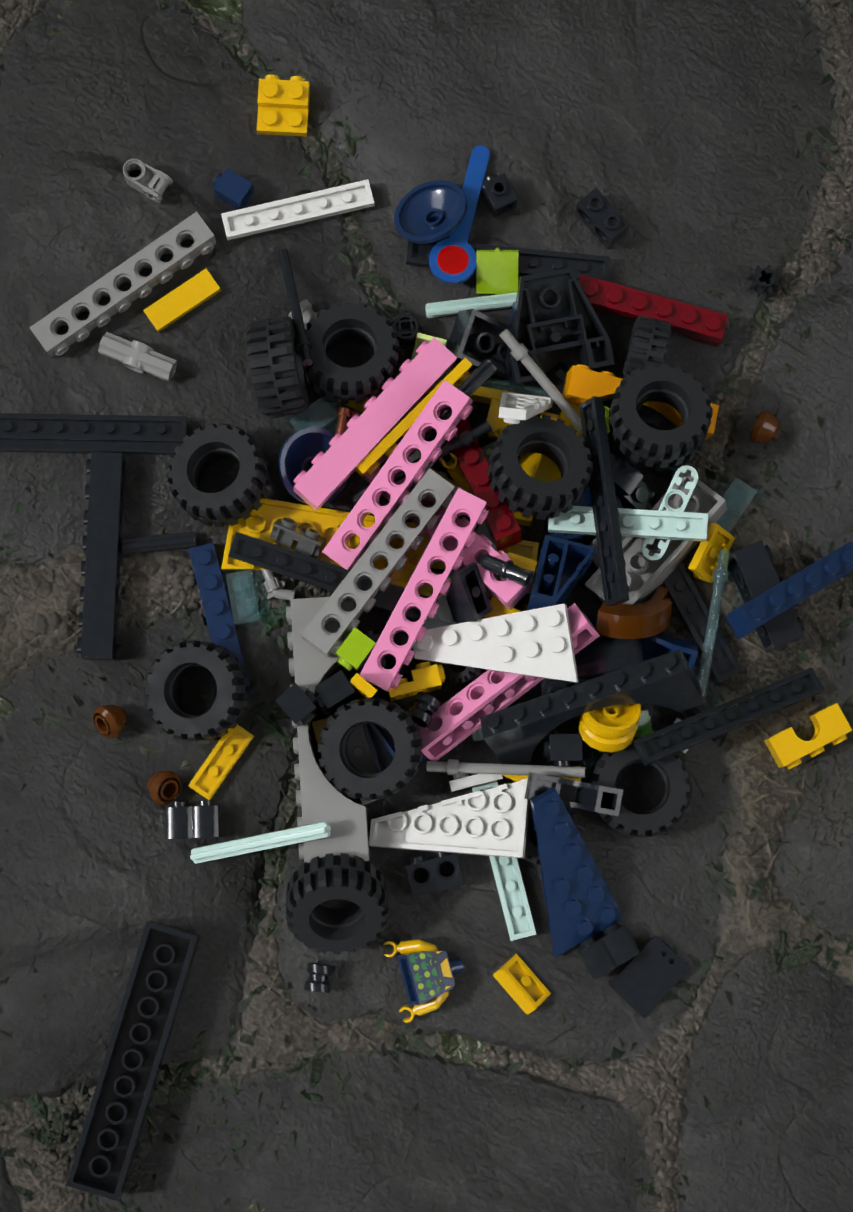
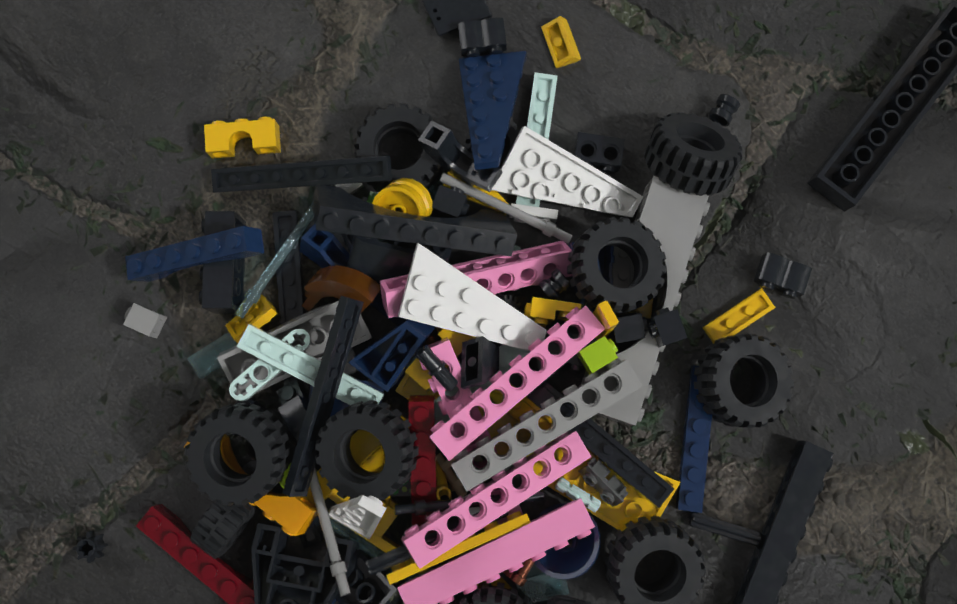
camera: 155 degrees left, 0 degrees up
reddish brown cone [93,704,127,739] -> none
reddish brown cone [147,771,181,806] -> none
light aqua axle [190,821,331,864] -> none
clear light blue plate [226,570,260,626] -> none
light grey piece [261,570,295,600] -> none
torso [383,939,464,1023] -> none
reddish brown cone [749,410,782,444] -> none
none -> light grey brick [123,303,167,338]
none -> light aqua axle [555,477,601,512]

